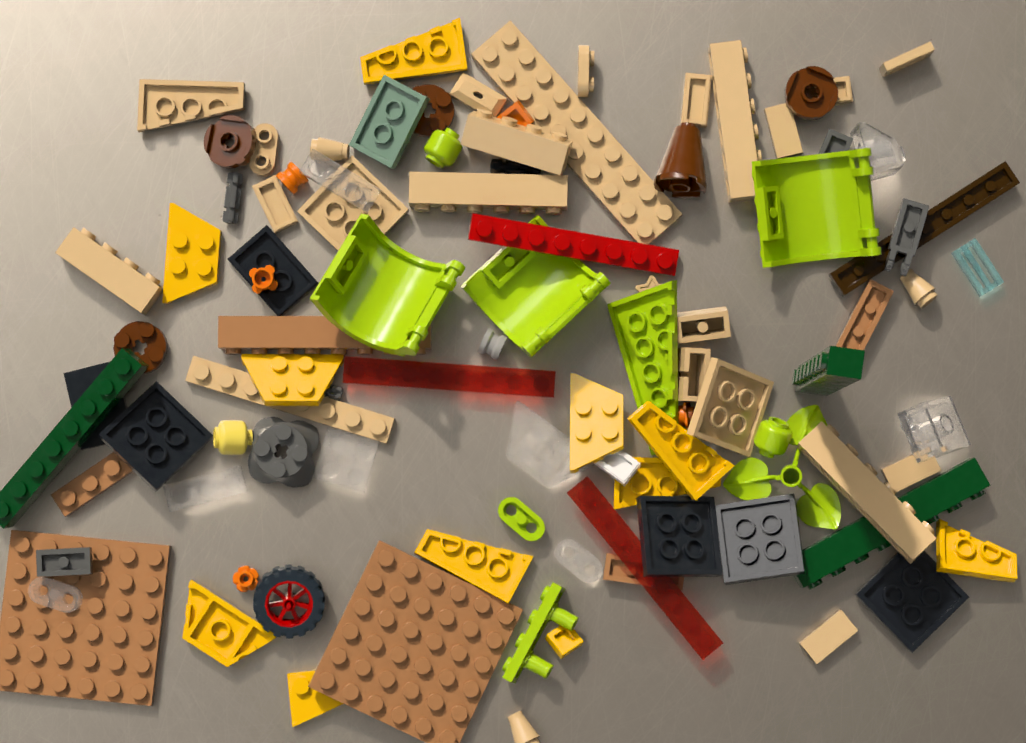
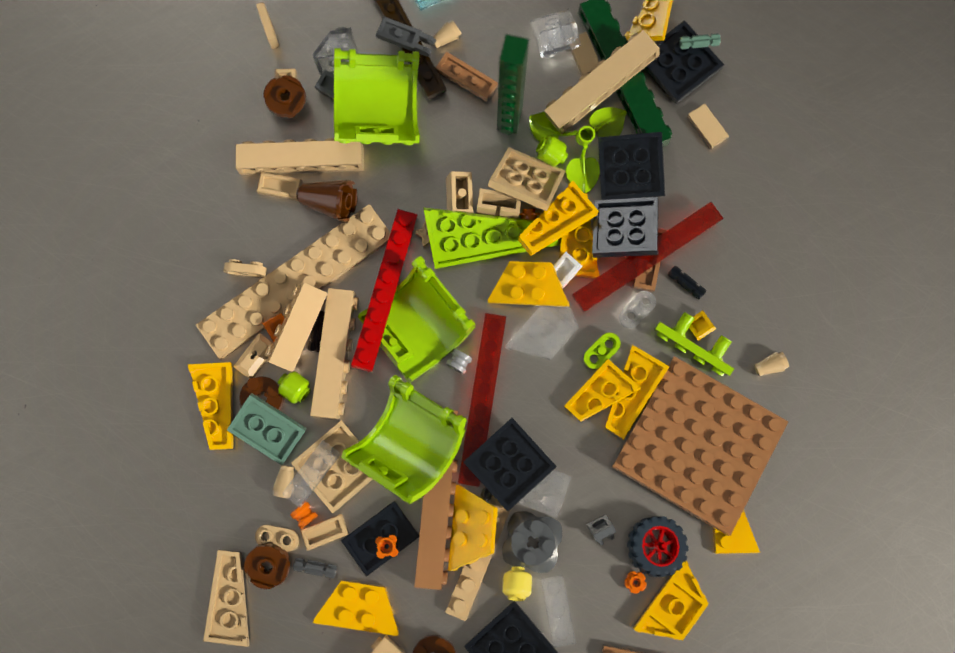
camera: 85 degrees left, 5 degrees down
tan tile [764,103,803,159] -> none
none -> black plate [463,418,557,512]
none -> yellow wing [564,359,641,422]
none -> dark grey tile [586,515,616,545]
none -> black axle [668,266,706,299]
none -> sand green axle [679,33,721,49]

